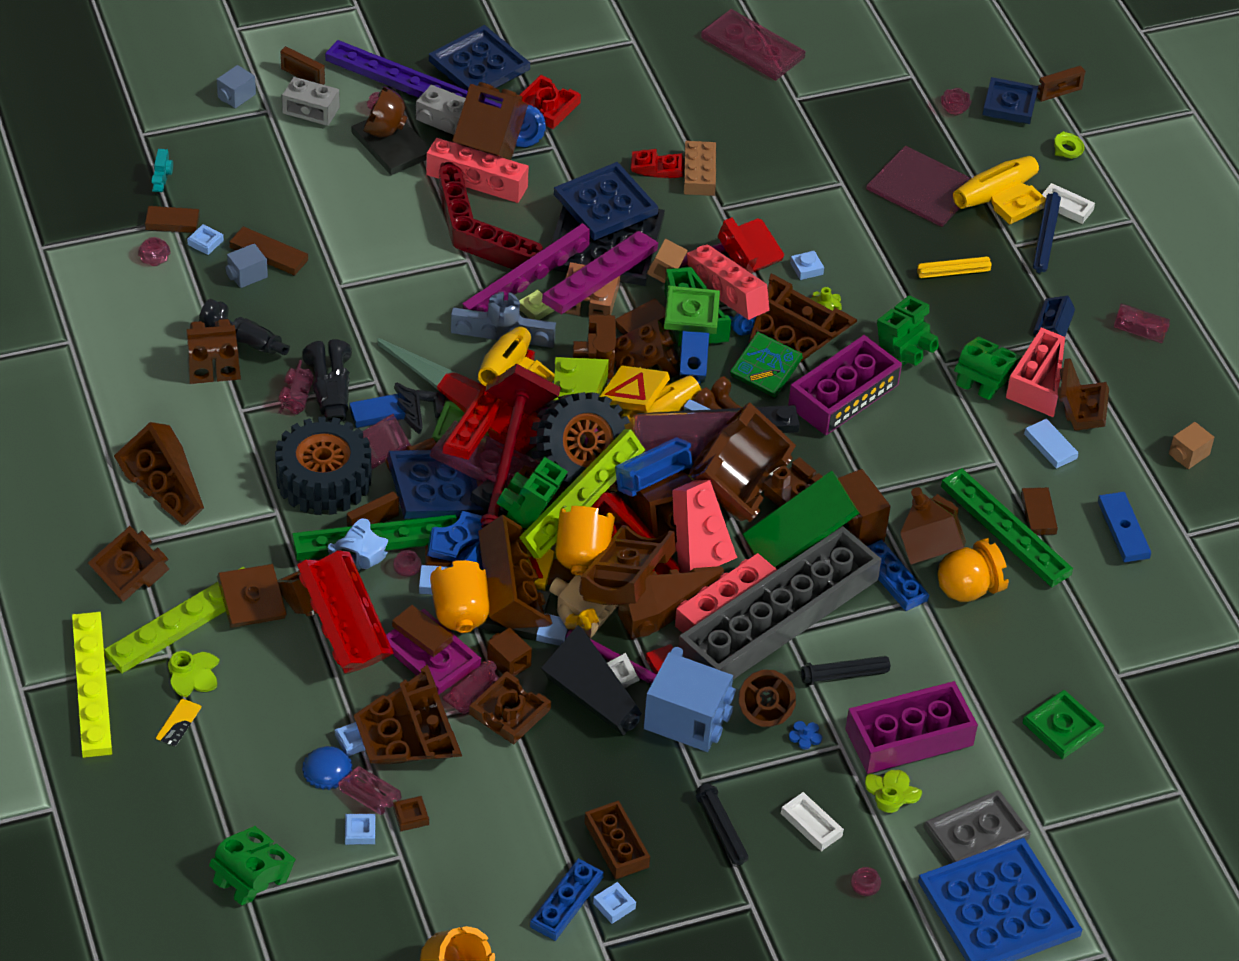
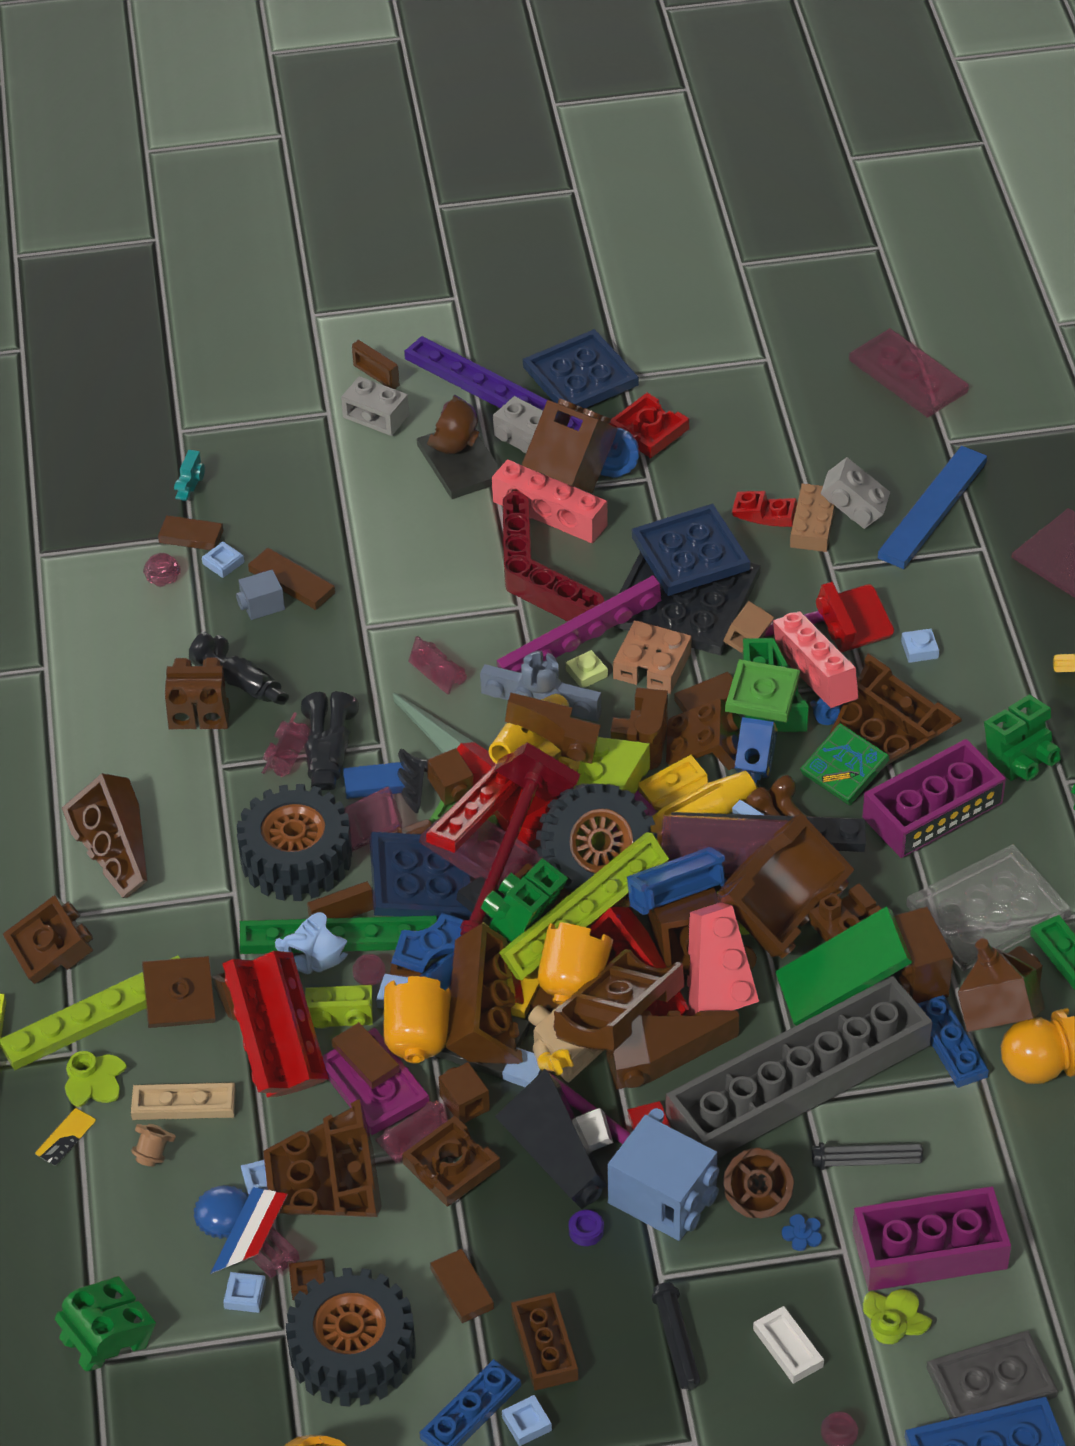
camera: 15 degrees right, 0 degrees up
sand blue brick [217,65,256,108] -> none
magenta plate [542,231,659,315] -> none
yellow tile [599,366,670,412] -> none
coral brick [675,553,777,633] -> none
lime plant [810,287,842,311] -> none
none -> tan tile [131,1083,236,1120]
none -> medium nougat brick [131,1124,176,1167]
none -> sticker [210,1187,288,1274]
none -> black wheel [286,1268,416,1407]
none -> lime bracket [305,985,373,1029]
none -> clear pink hinge [408,636,467,695]
none -> reddish brown brick [428,748,473,805]
none -> reddish brown tile [430,1248,494,1324]
none -> reddish brown slope [505,692,601,764]
none -> dark purple tile [569,1210,604,1246]
none -> light grey brick [821,457,890,529]
none -> blue tile [878,445,987,569]
none -> clear plate [906,844,1071,971]

